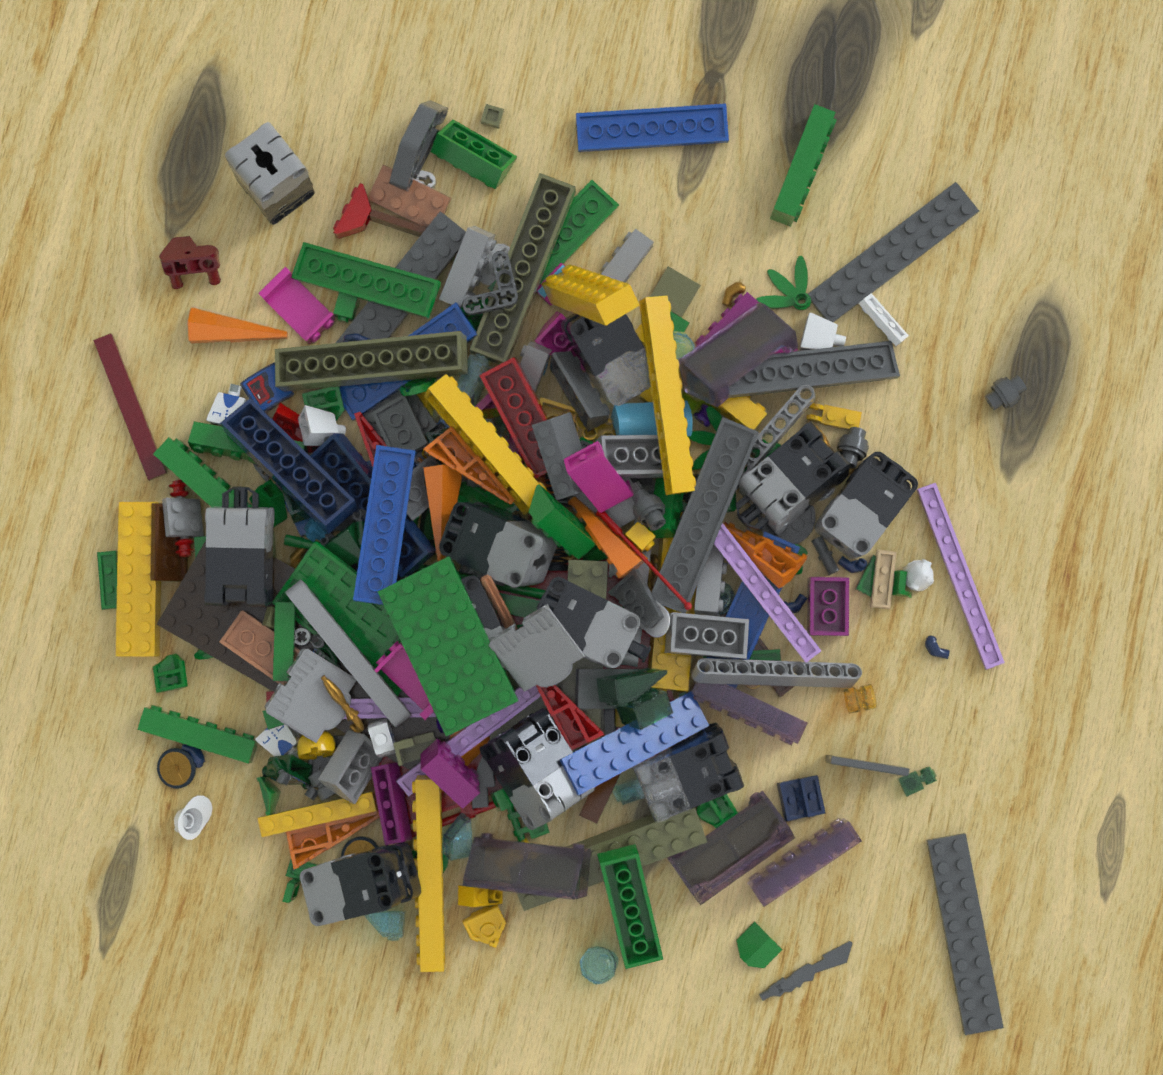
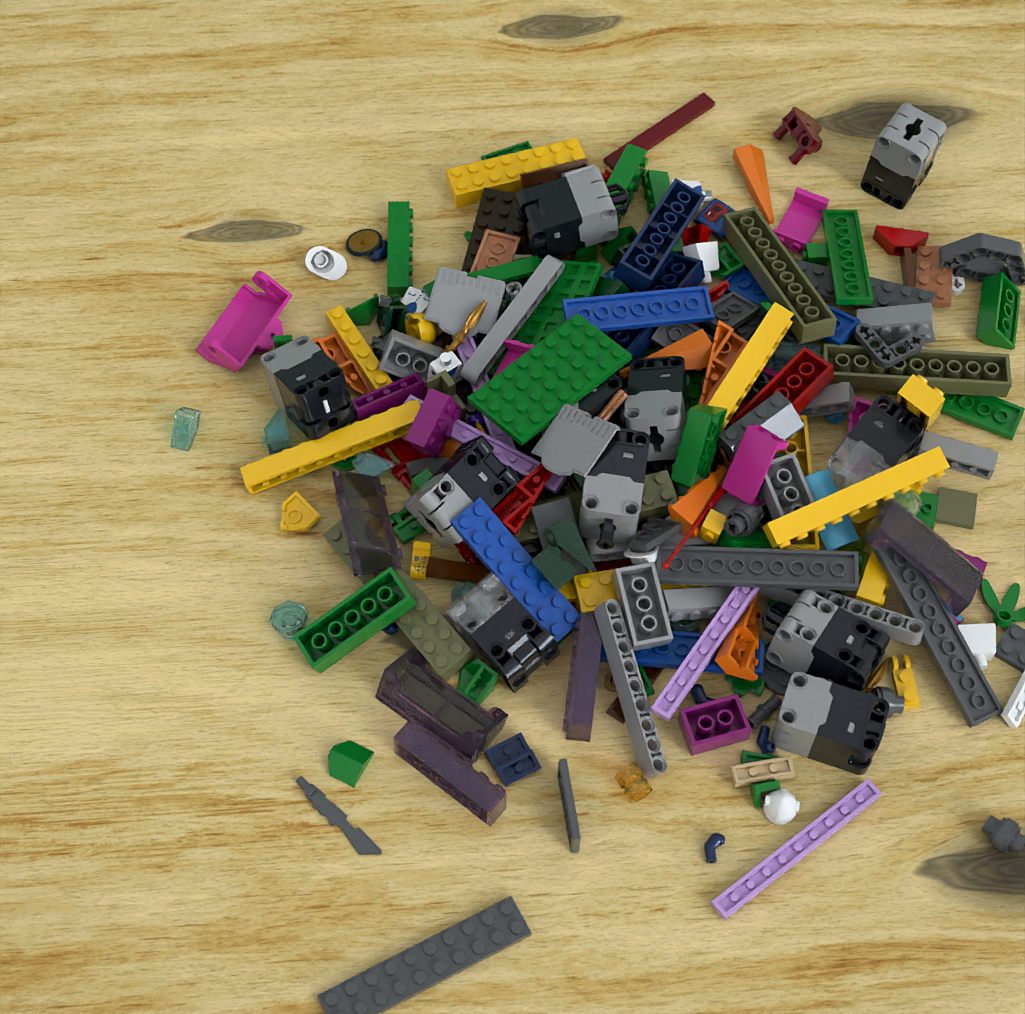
camera: 70 degrees right, 25 degrees down
green slope [153,654,188,693] -> none
yellow slope [458,884,503,907] -> none
dark grey slope [550,351,610,432] -> none
pearl gold arm [722,282,746,307] -> none
clear green plate [897,766,937,797] -> none
none -> clear light blue slope [171,407,201,451]
none -> dark pink piece [195,271,293,372]
none -> yellow leg [410,541,432,580]

